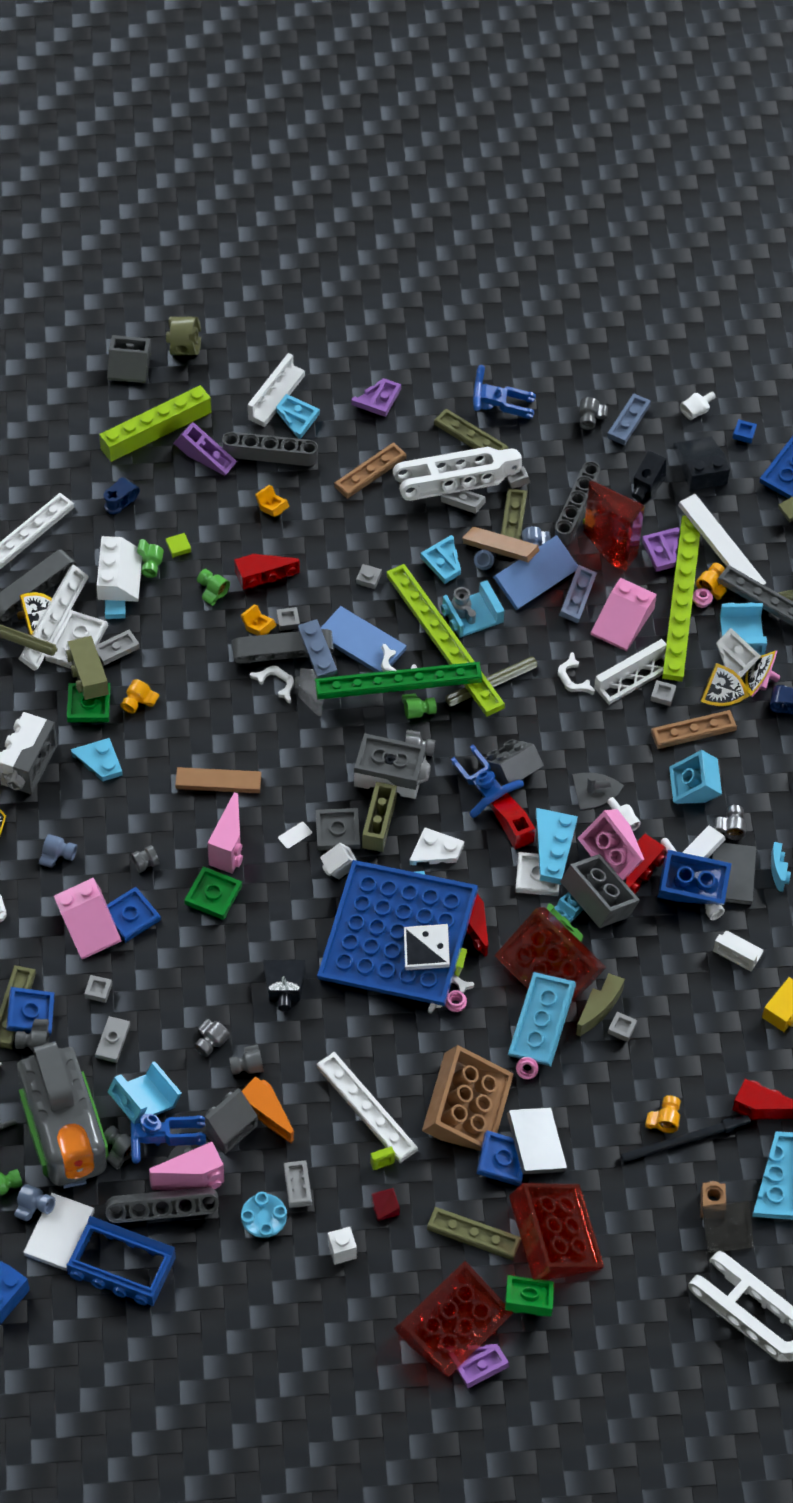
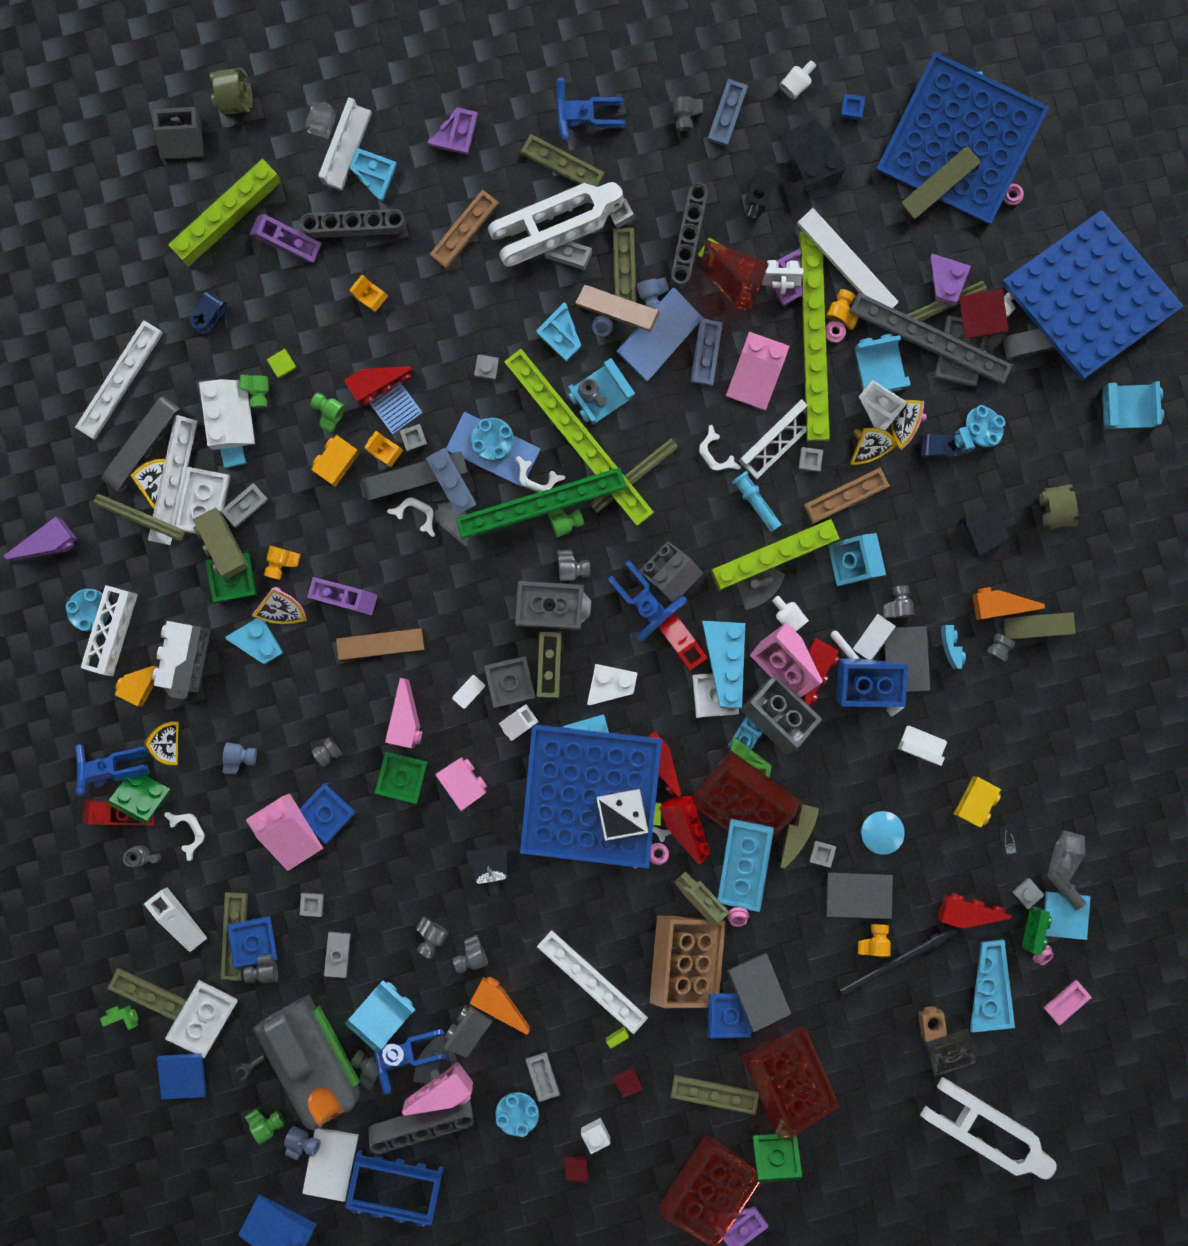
camera: 10 degrees left, 30 degrees up
none -> shield [252,587,307,624]
none -> clear brick [305,102,336,139]
none -> medium lavender slope [307,577,378,616]
none -> light orange brick [311,435,360,487]
none -> light blue sticker [370,382,422,434]
none -> bright pink slope [435,757,487,811]
none -> medium azure dish [471,418,514,461]
none -> dark red slope [564,1156,588,1182]
none -> red slope [660,796,710,864]
none -> olive hinge [675,872,729,927]
none -> lime brick [711,519,840,591]
none -> medium azure pin [732,471,782,532]
none -> white hips [762,260,803,294]
none -> dark grey tile [826,872,893,919]
none -> medium azure dish [861,811,905,855]

